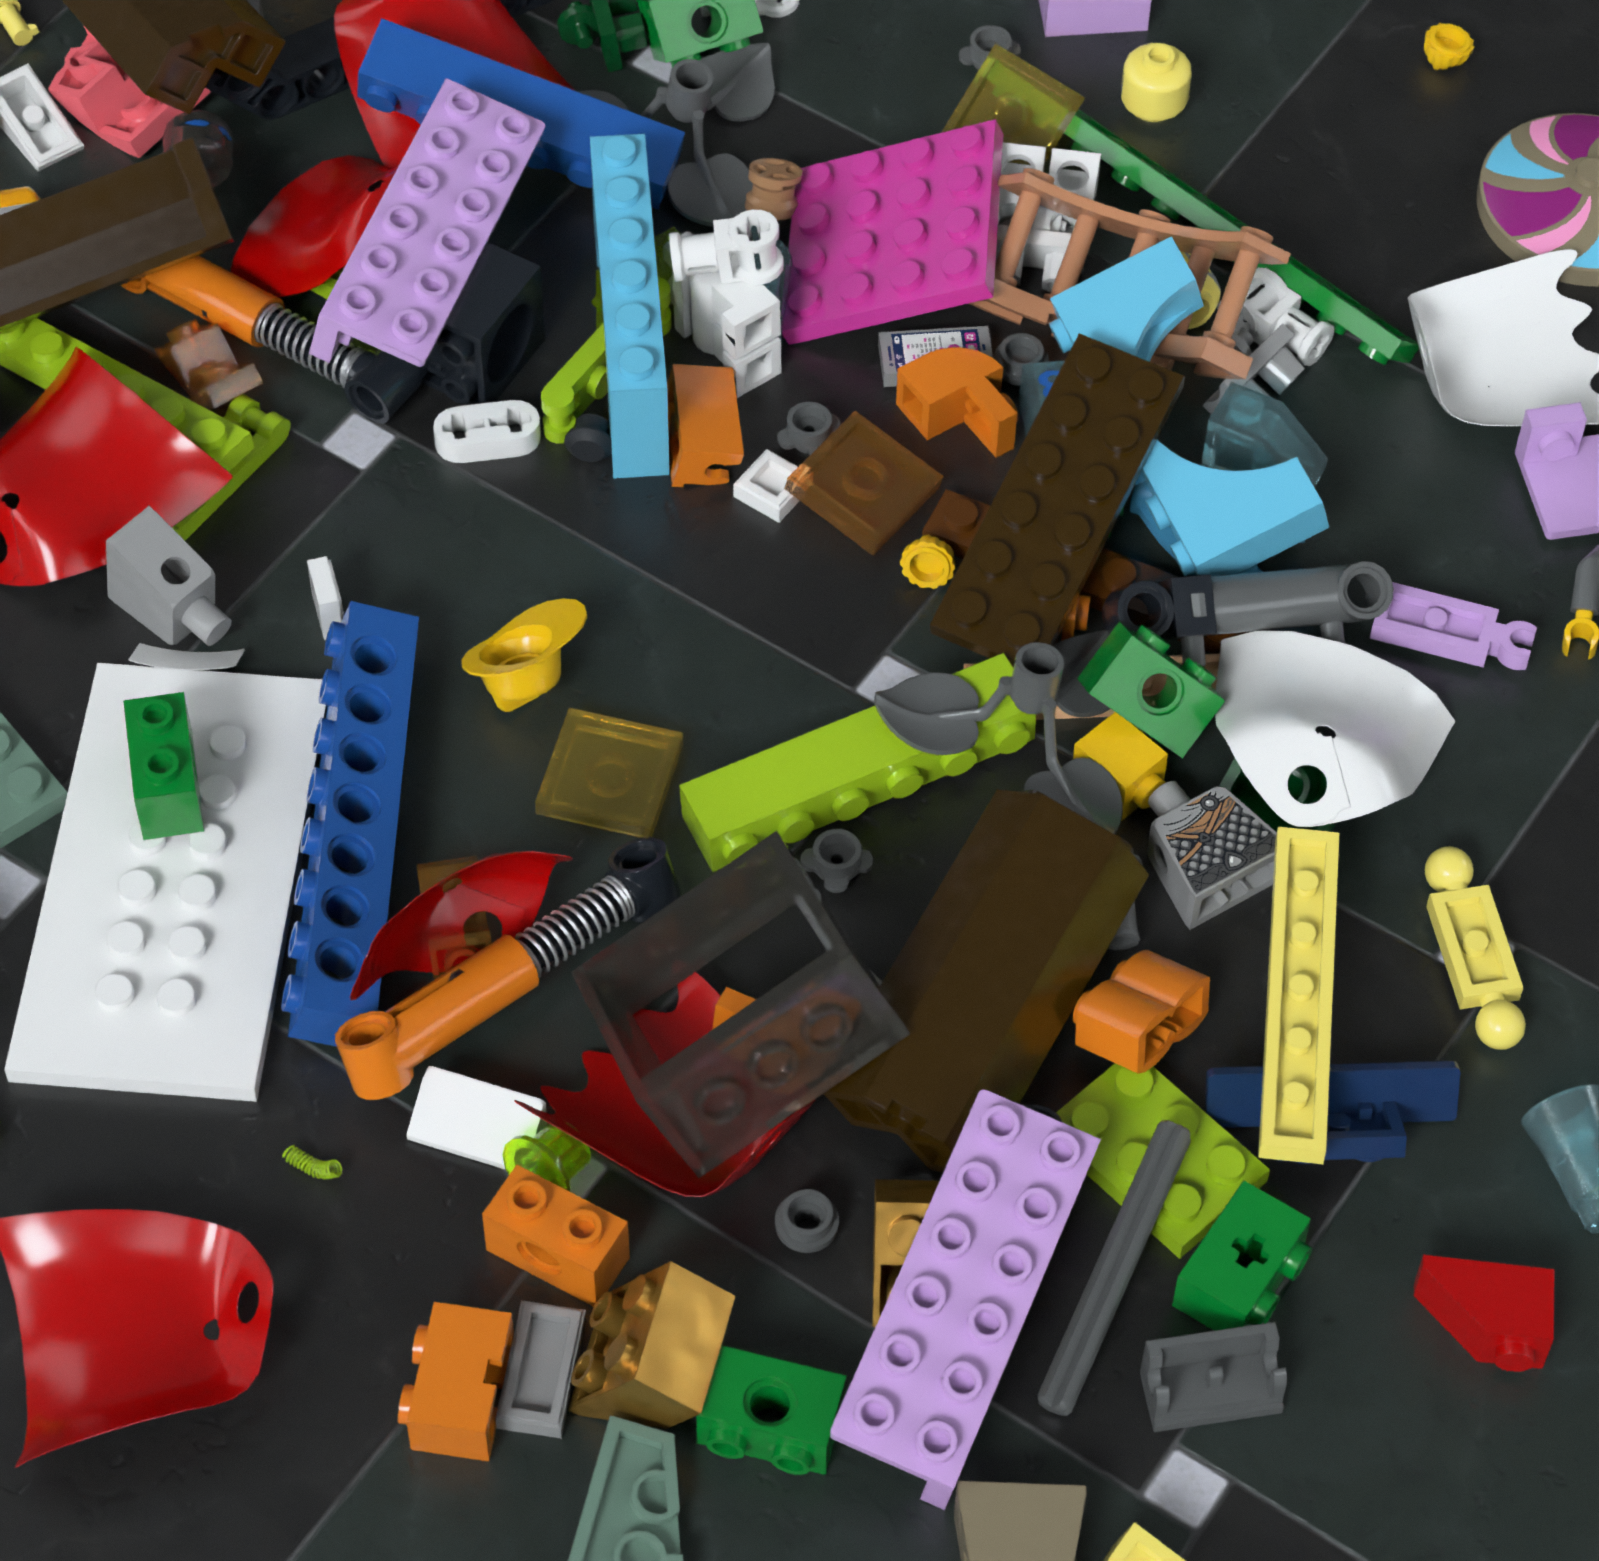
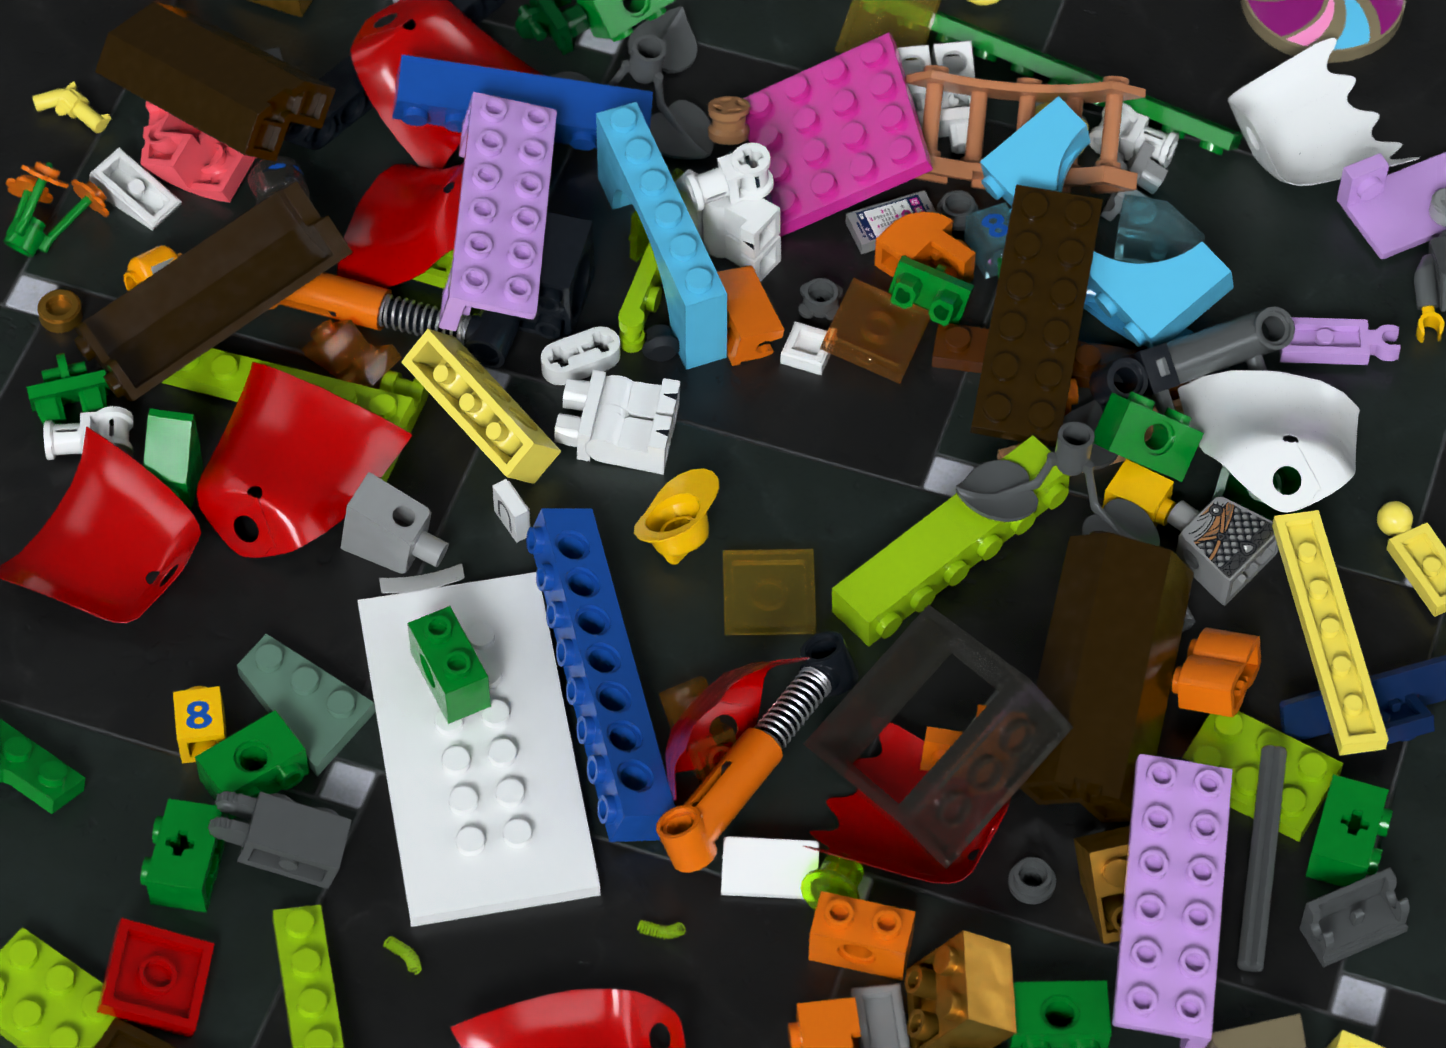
camera: 15 degrees left, 0 degrees up
dark grey plate [800,829,873,893] -> none
yellow piece [900,535,955,589] -> none
none -> light yellow brick [401,329,561,484]
none -> white hips [555,370,681,475]
none -> green hips [887,255,974,326]

